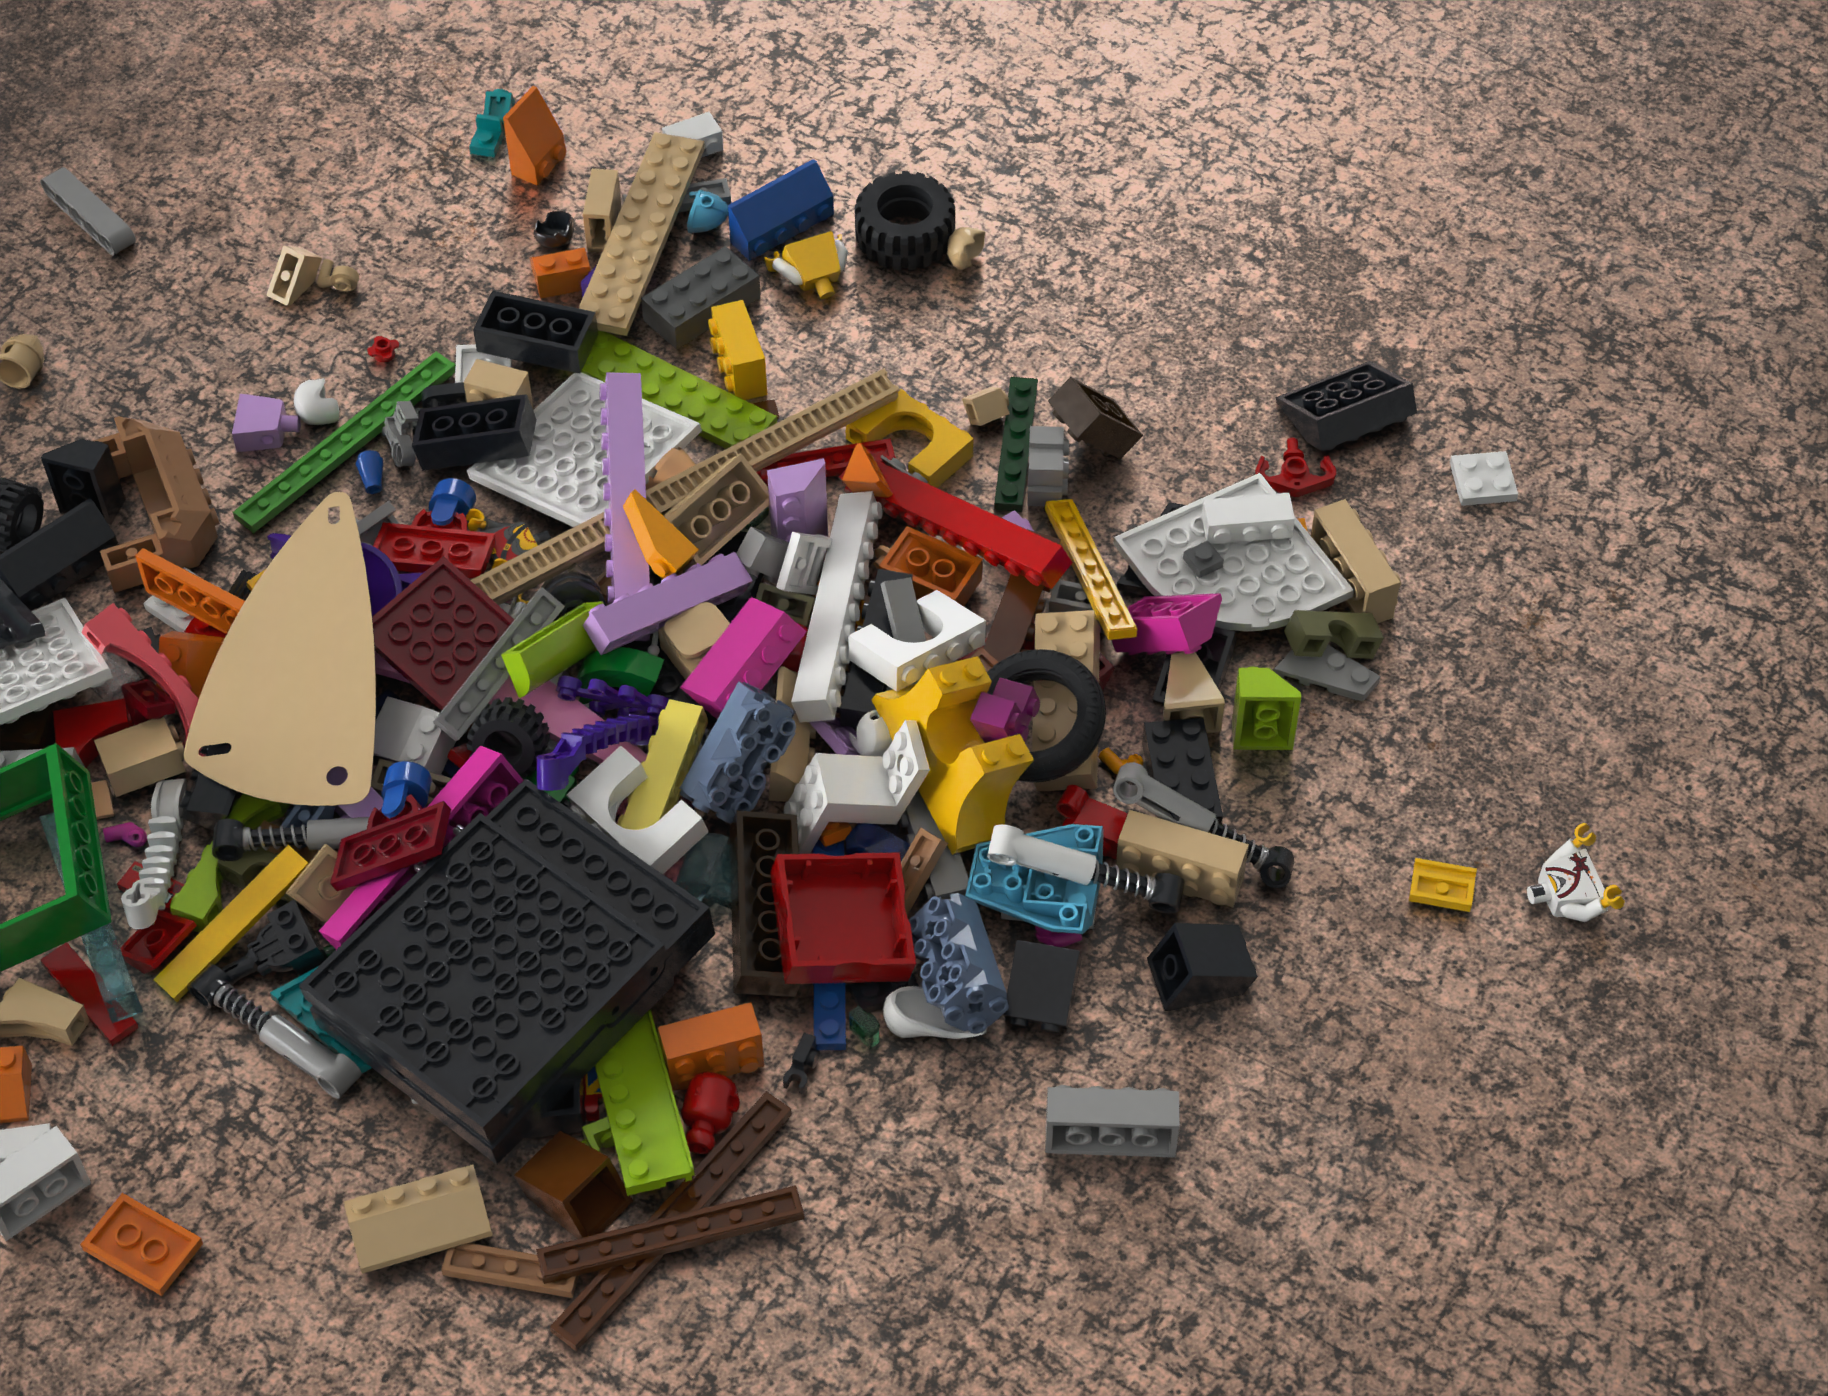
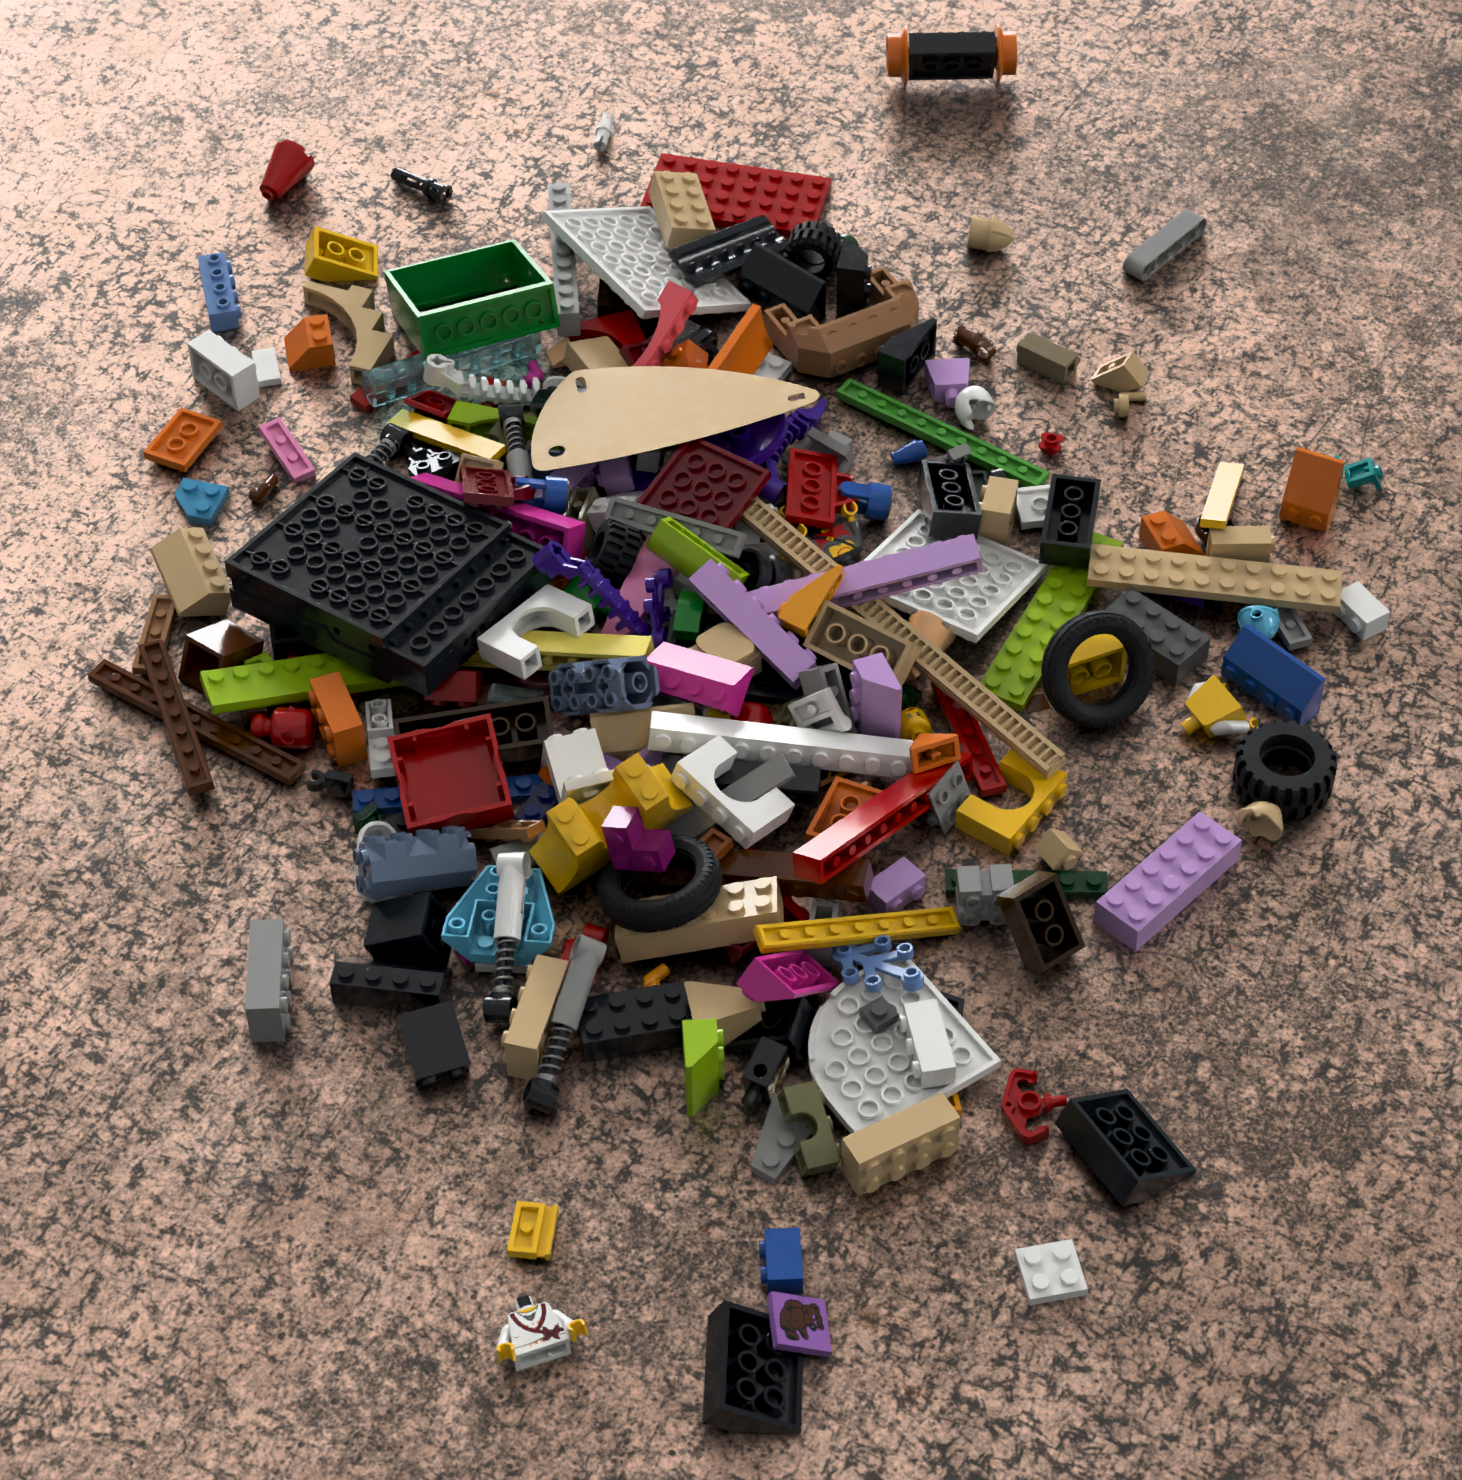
camera: 85 degrees right, 5 degrees down
none -> dark azure plate [174,478,230,526]
none -> reddish brown arm [249,474,279,503]
none -> bright pink hinge [259,417,315,484]
none -> black slope [329,956,452,1012]
none -> white slope [365,699,396,778]
none -> black slope [702,1300,803,1435]
none -> black torso [741,1036,792,1110]
none -> blue brick [759,1227,803,1295]
none -> medium lavender tile [767,1291,832,1357]
none -> medium blue plant [831,935,925,993]
none -> black slope [876,318,937,396]
none -> reddish brown connector [952,325,997,363]
none -> dark tan brick [1016,332,1081,384]
none -> black tyre [1041,610,1155,728]
none -> lavender brick [1094,812,1242,952]
none -> tile [1200,462,1244,530]

